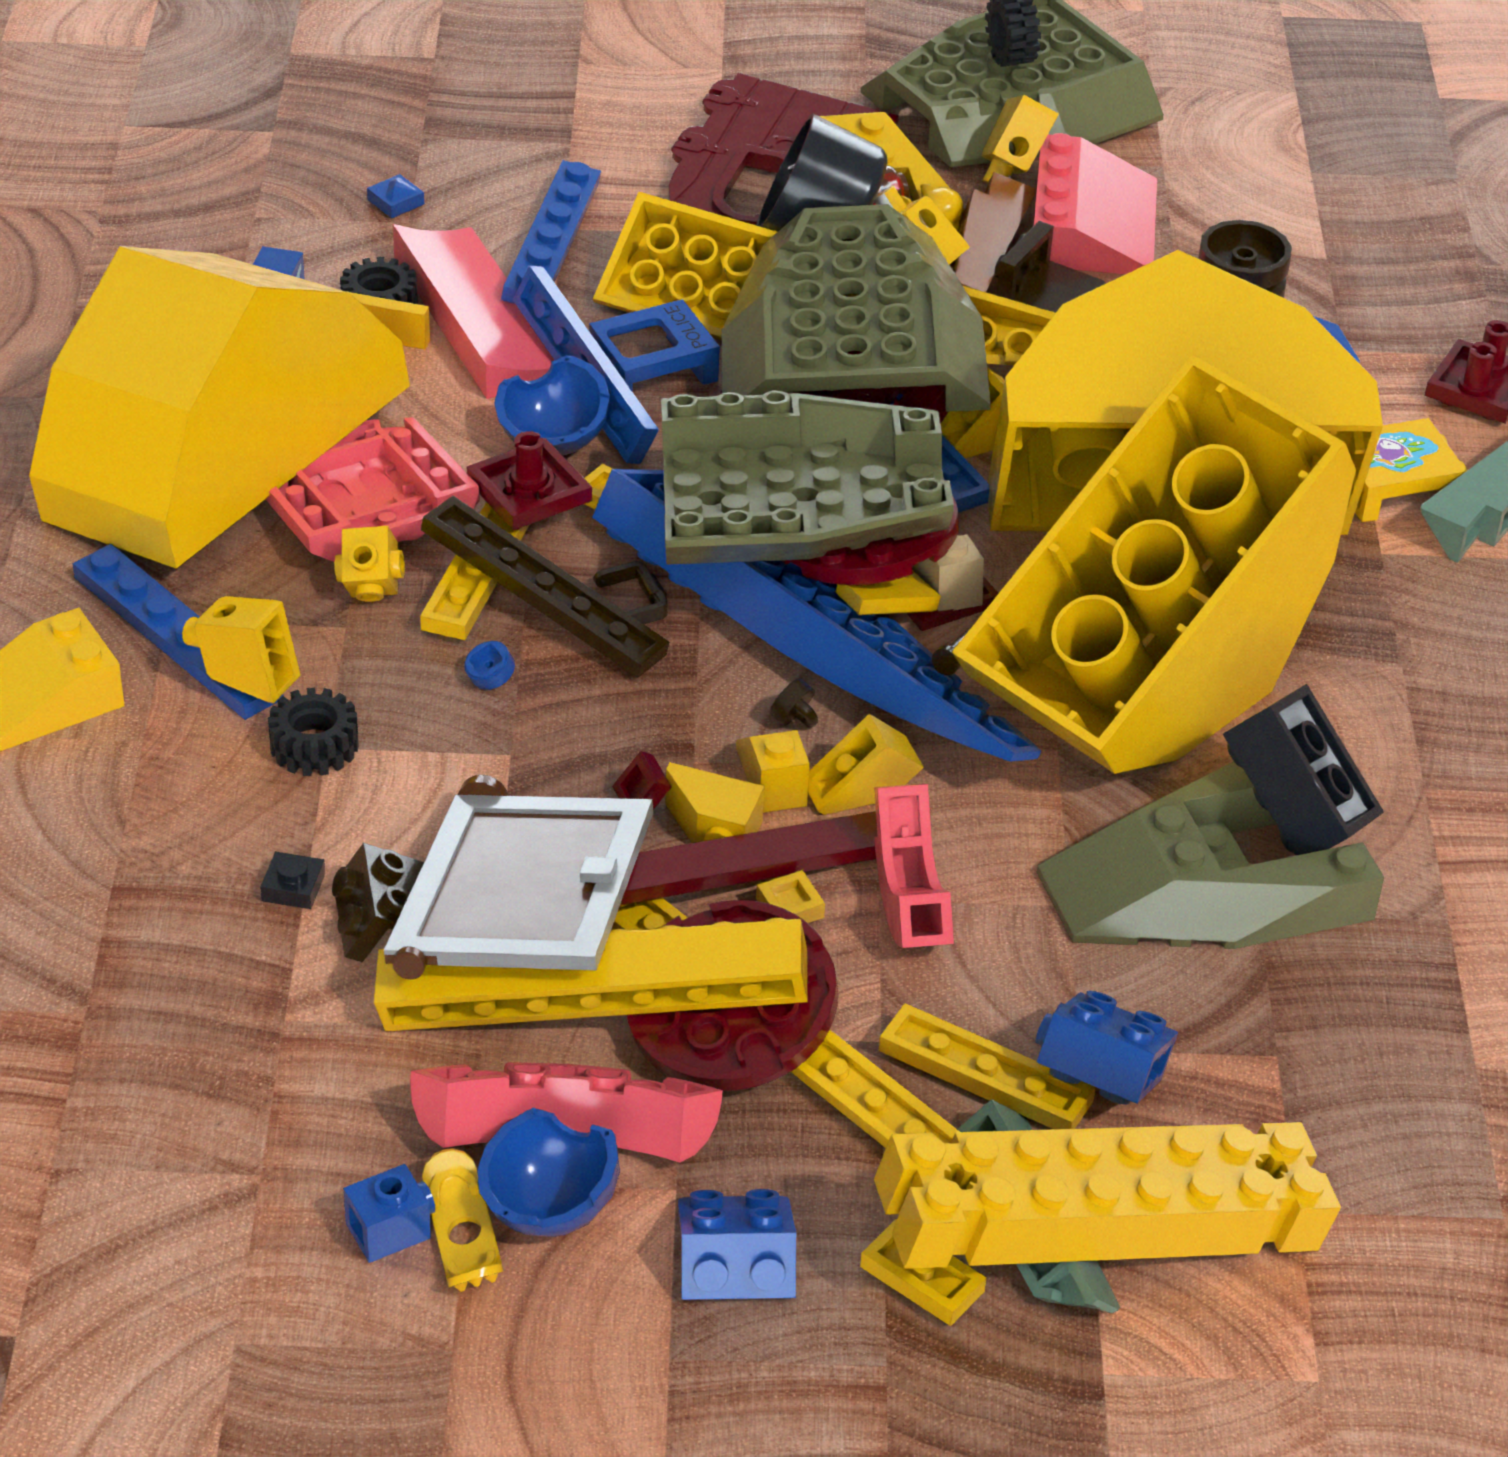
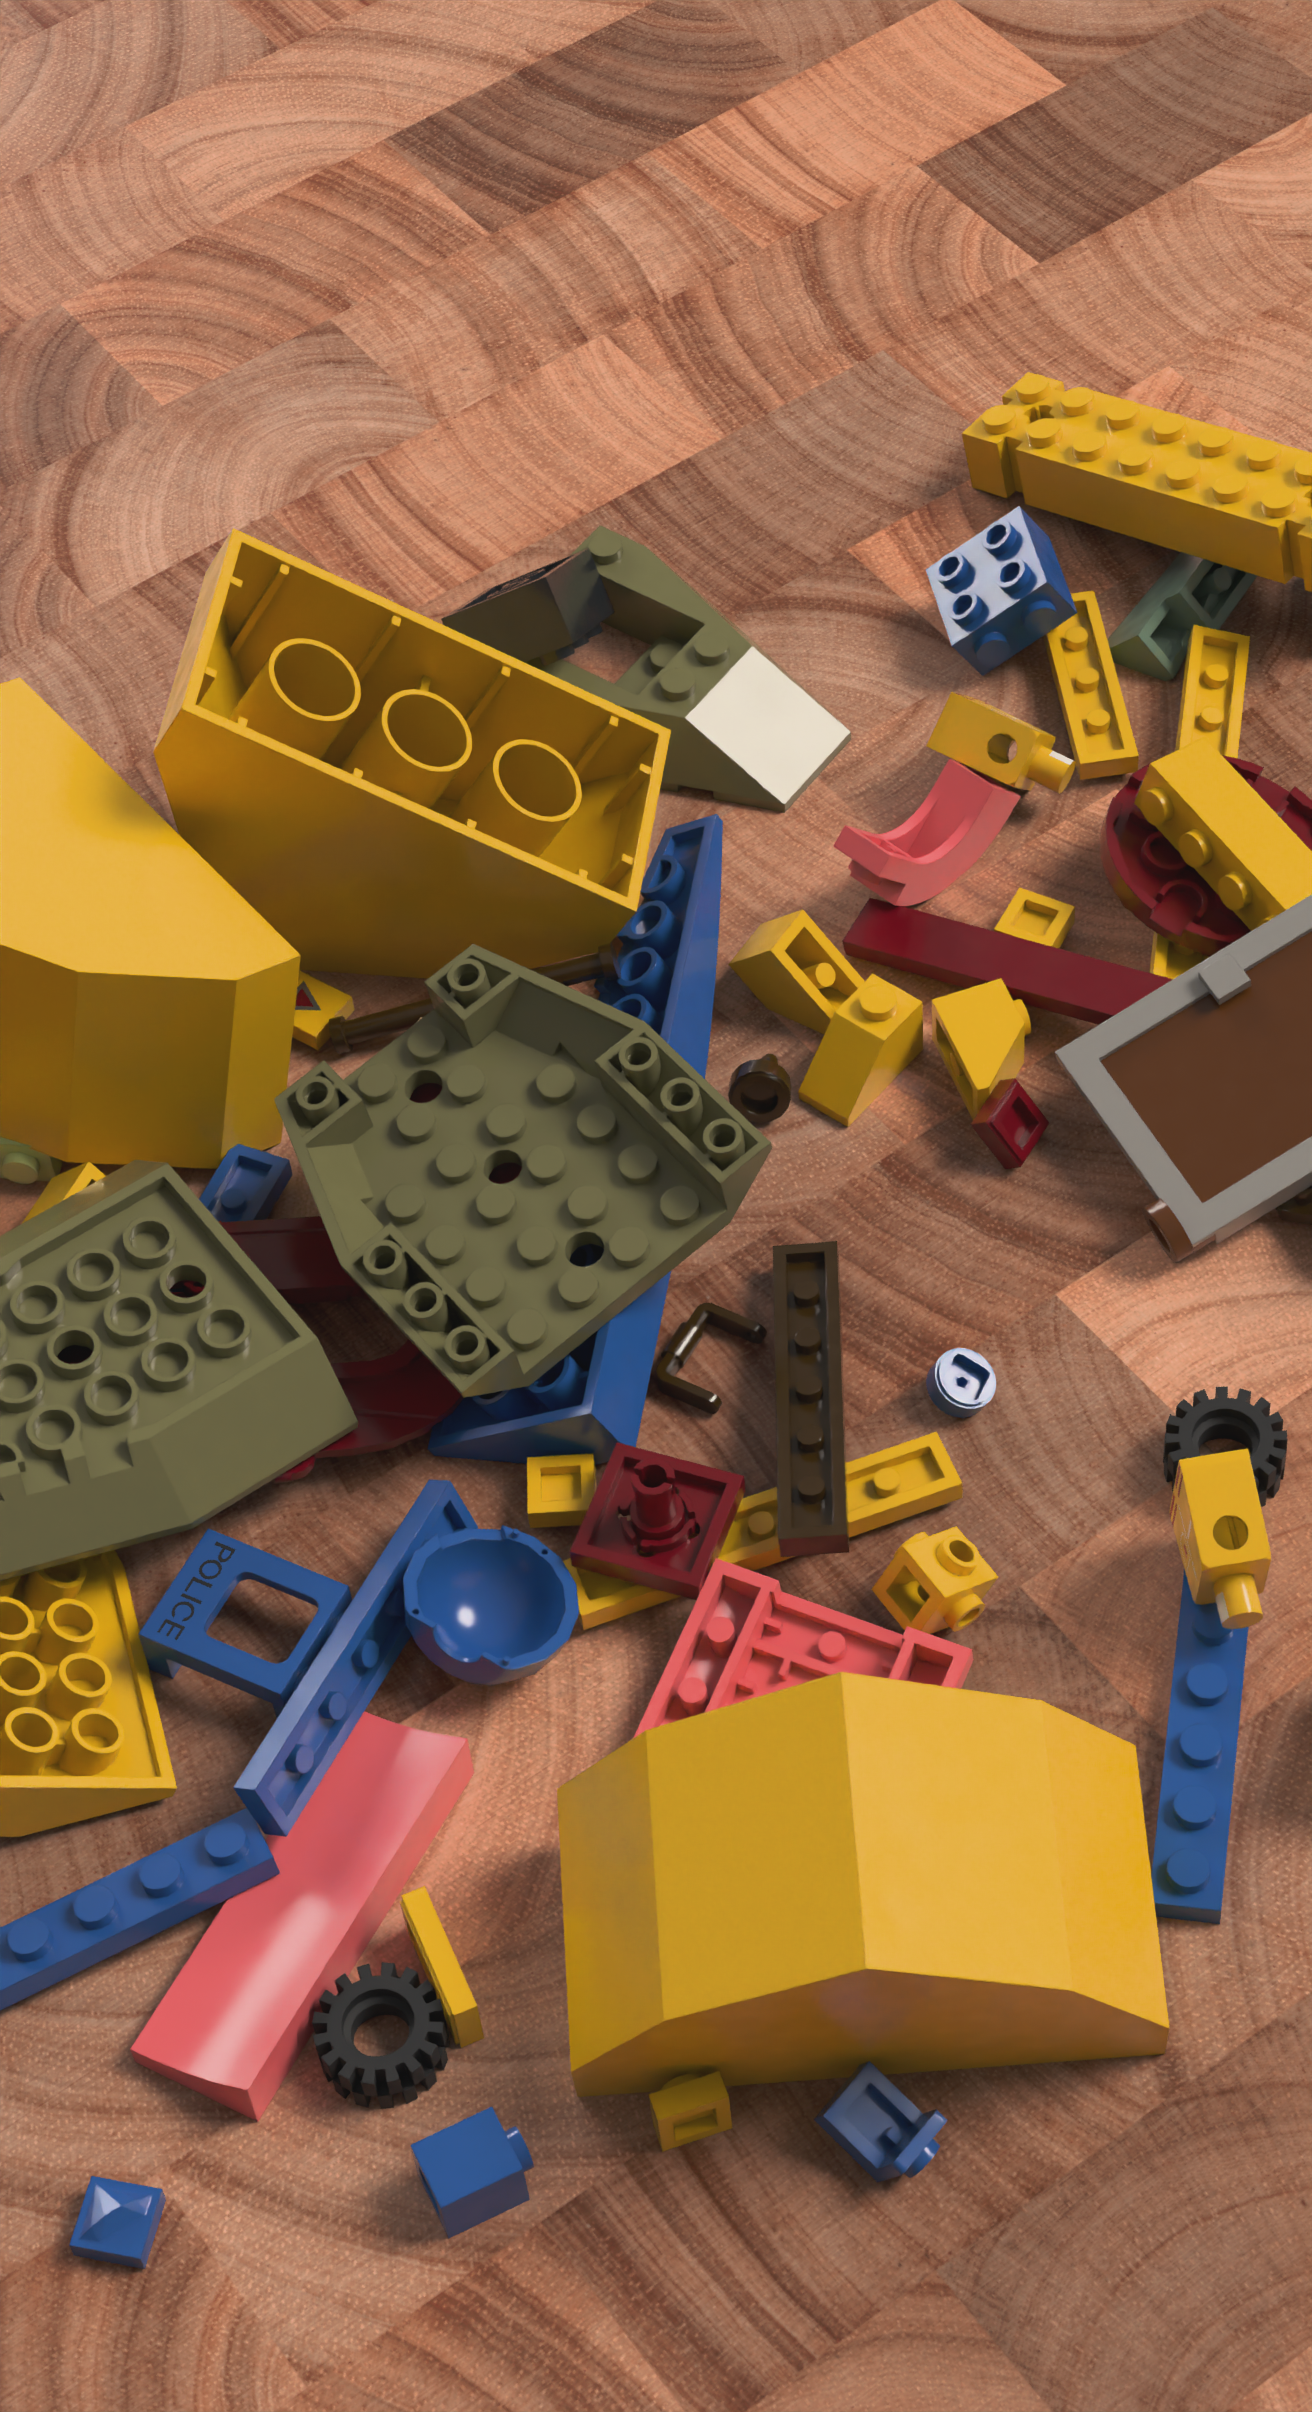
camera: 120 degrees left, 10 degrees up
none -> yellow torso [926,692,1076,794]

